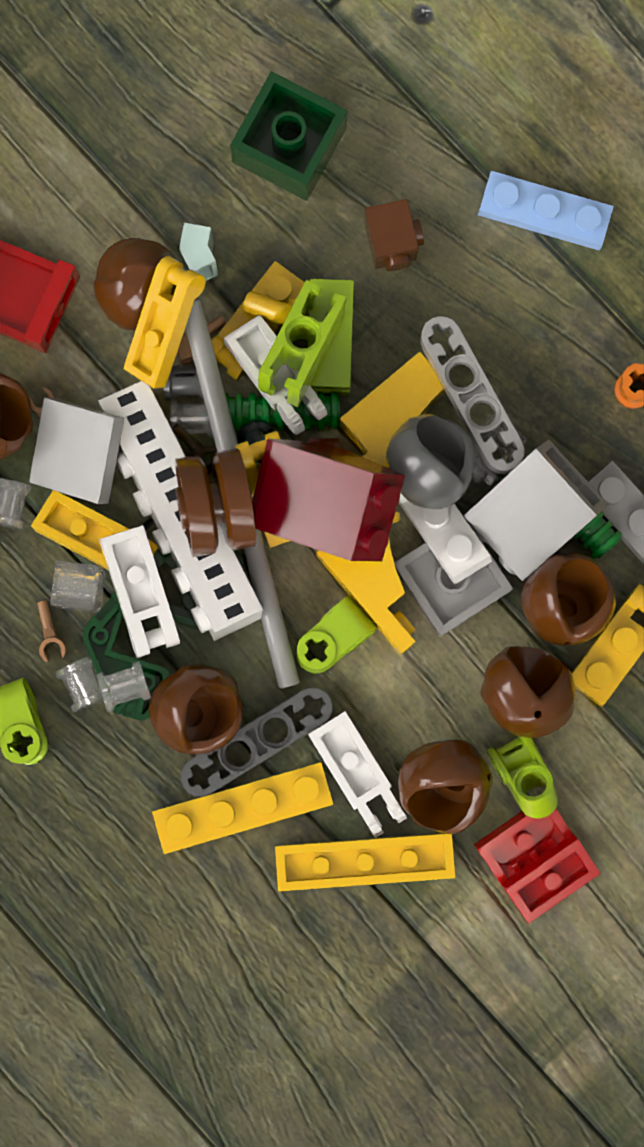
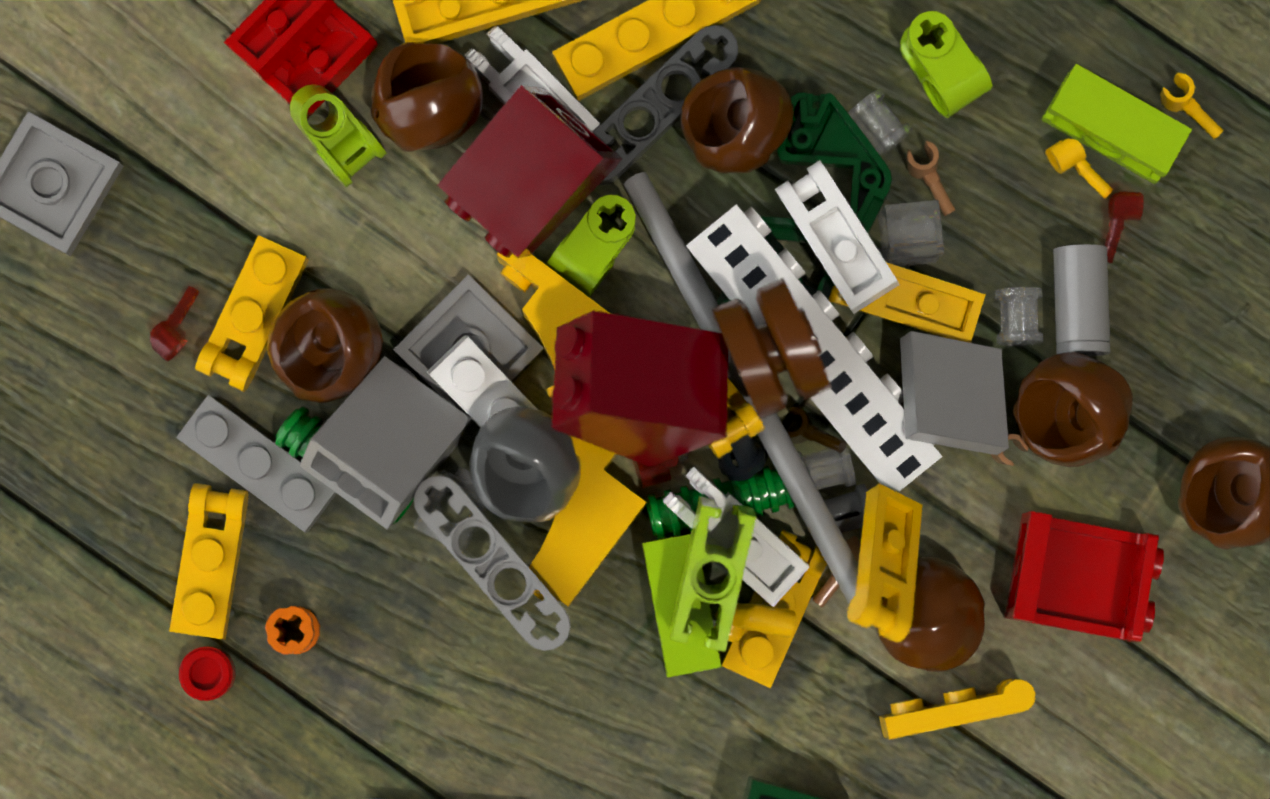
camera: 165 degrees right, 0 degrees up
clear bush [96,661,151,712] -> none
light aqua piece [179,223,218,281] -> none
reddish brown brick [364,199,424,271] -> none
reddish brown piece [480,646,575,738] -> none
none -> dark red slope [437,85,623,258]
none -> yellow plate [879,679,1035,740]

